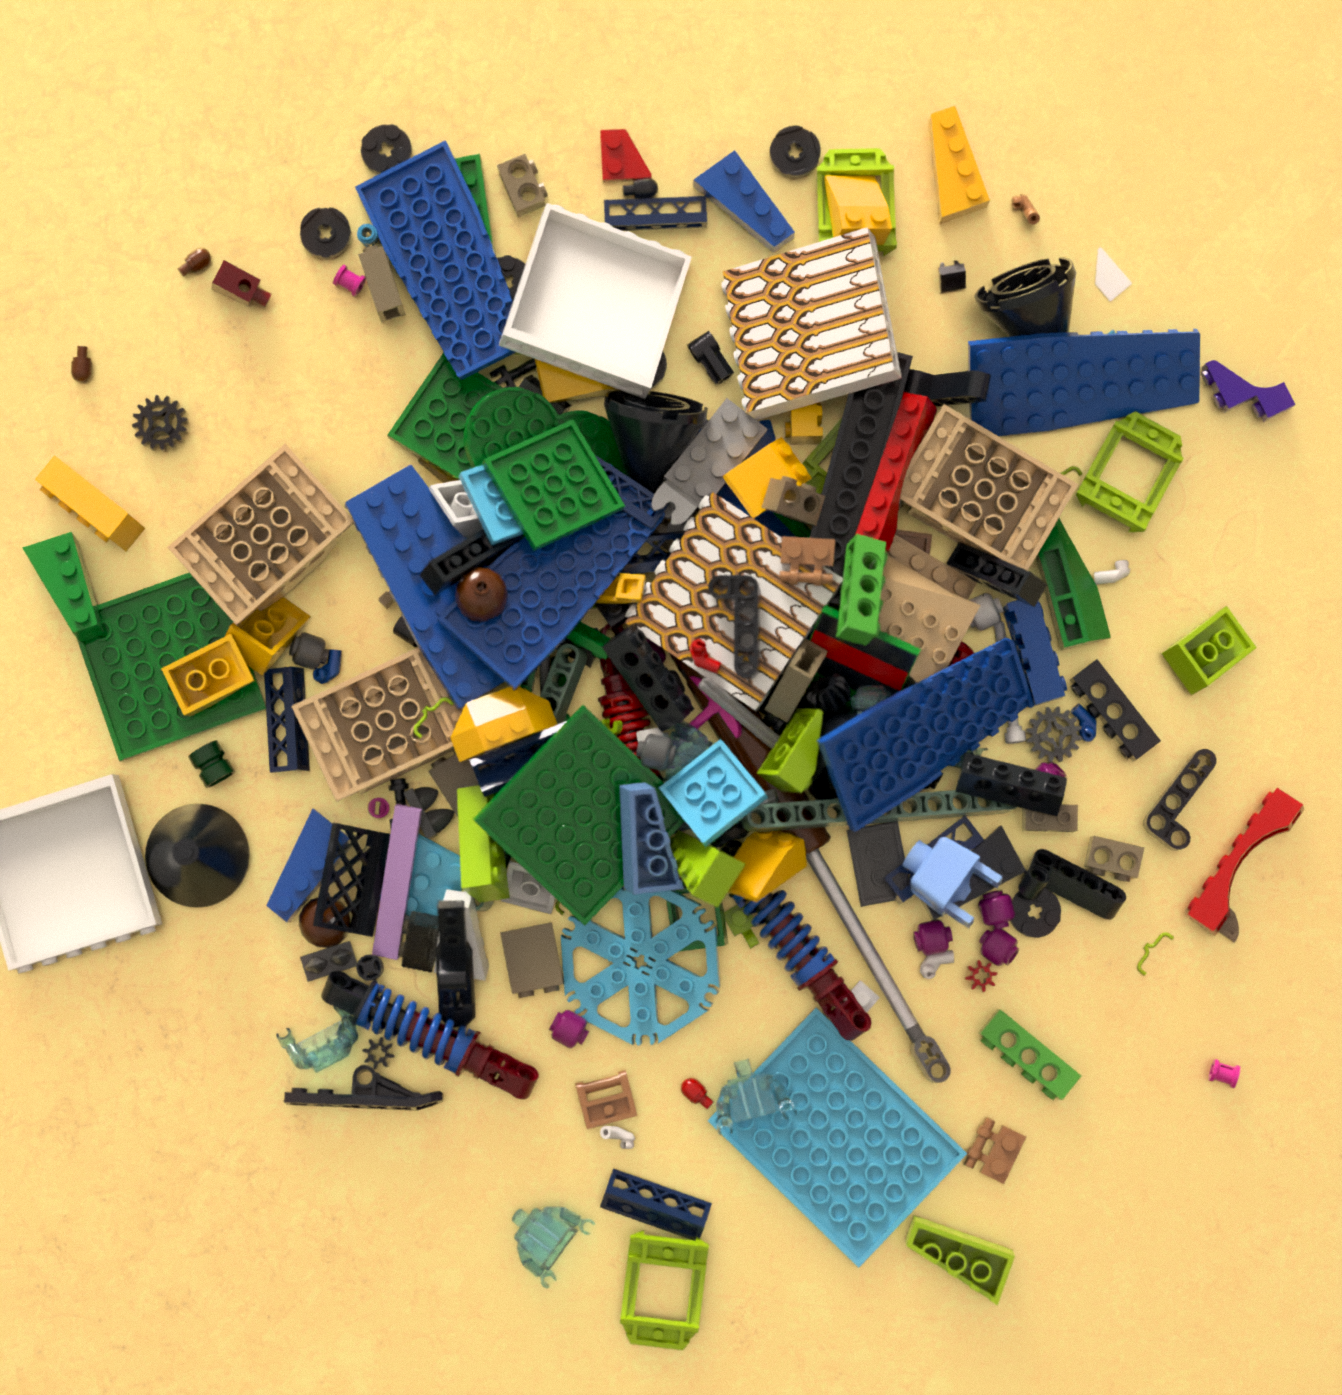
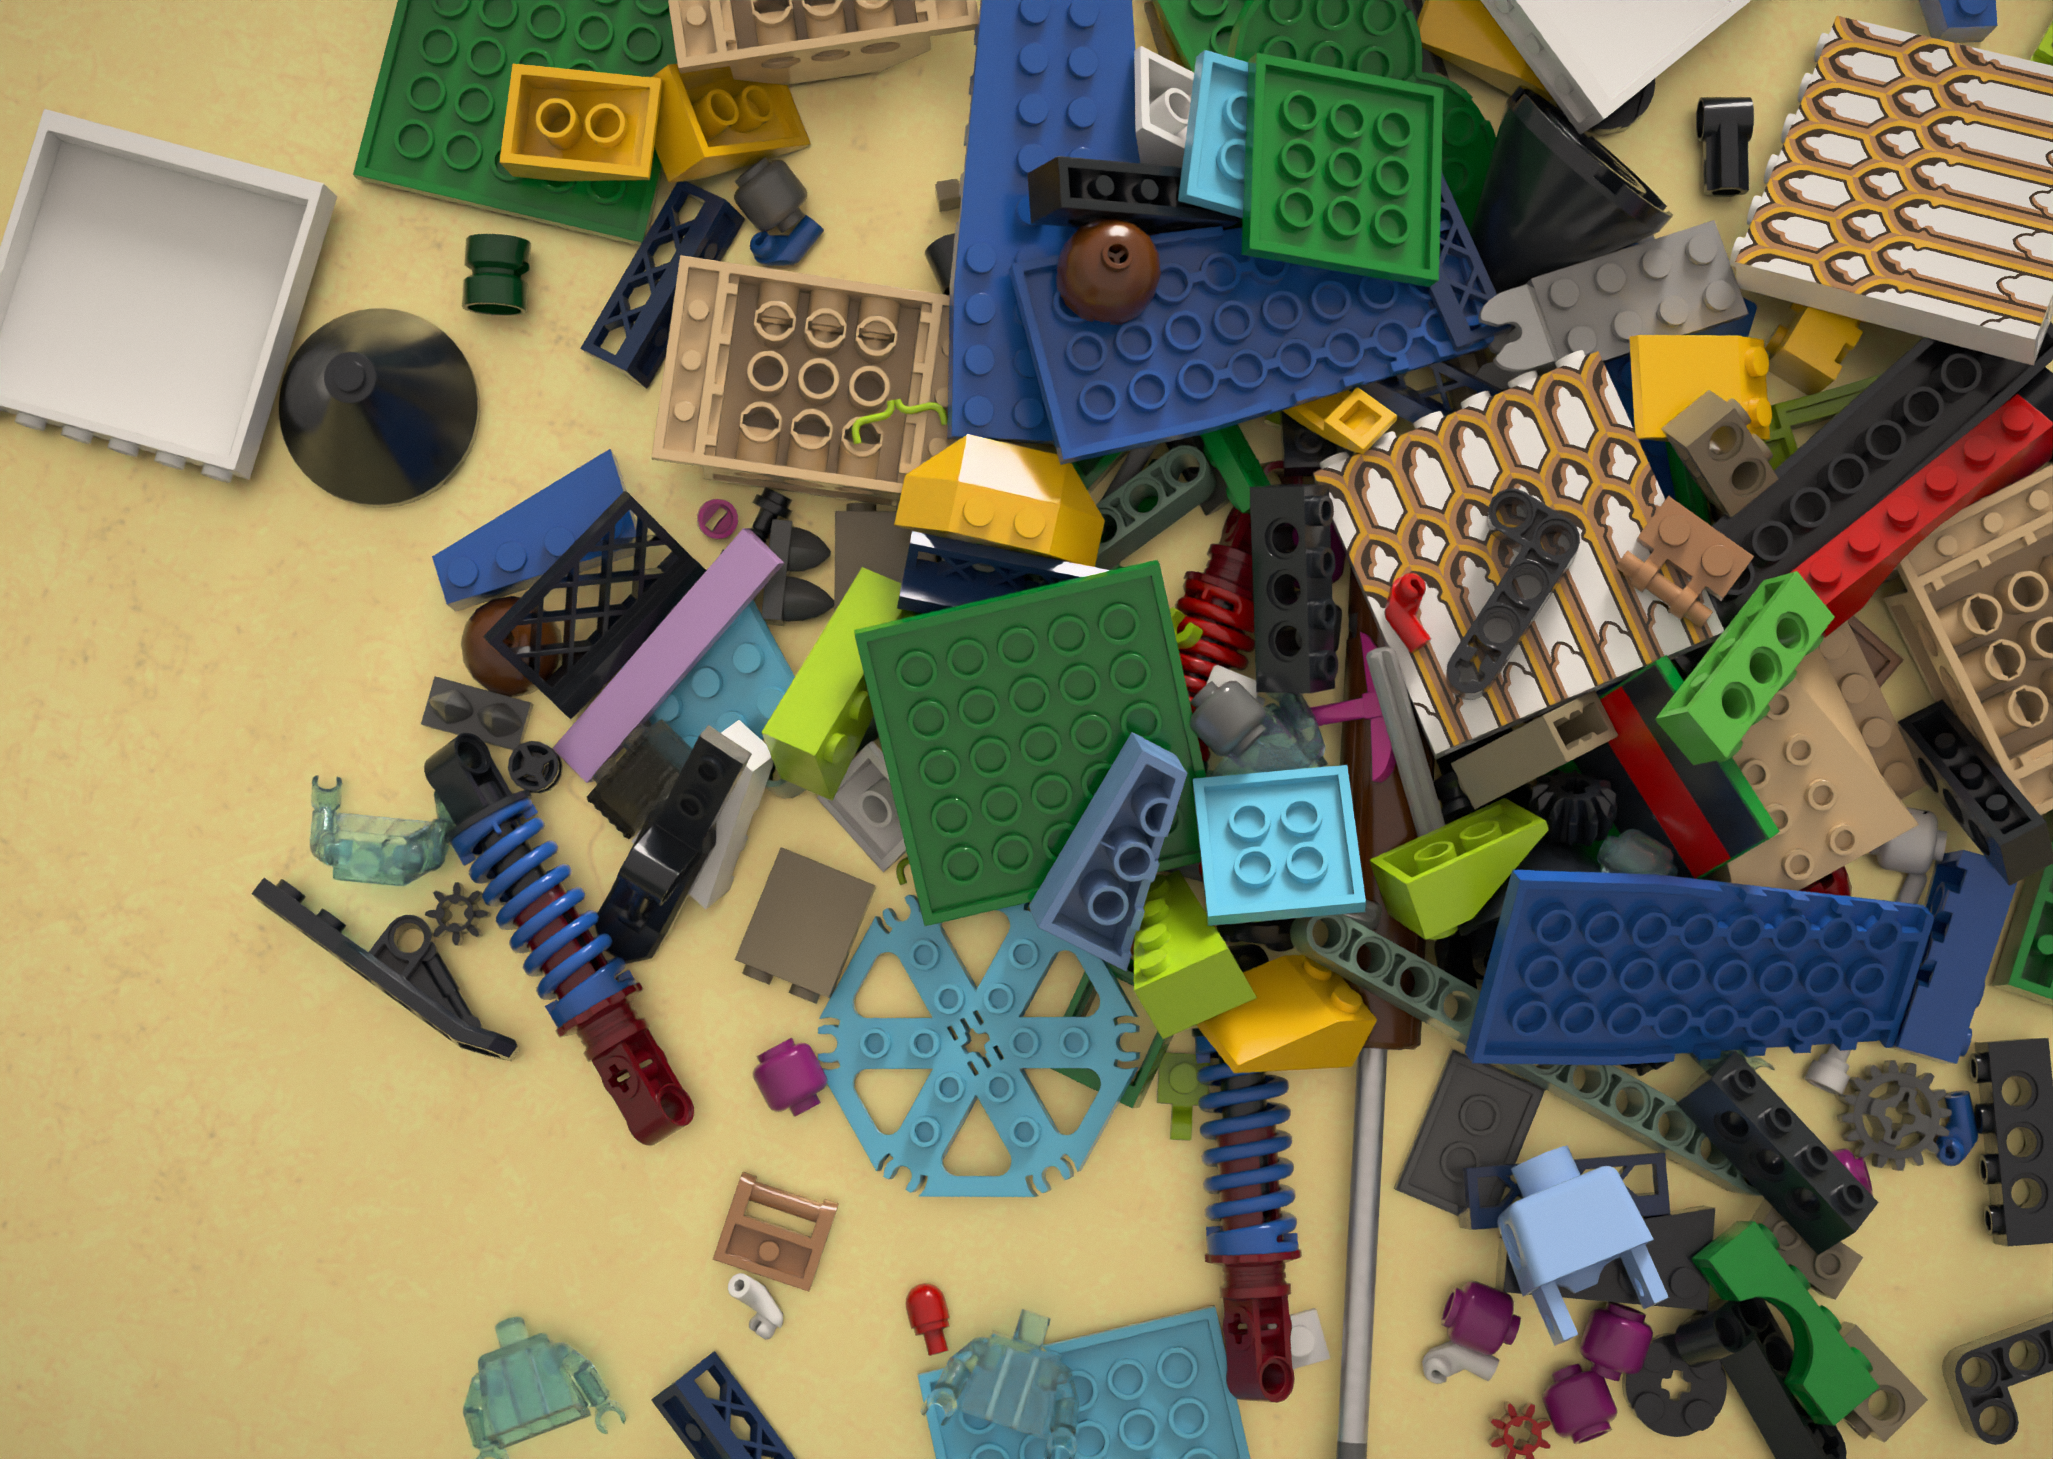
camera: 30 degrees right, 0 degrees up
none -> green arch [1691,1221,1880,1426]

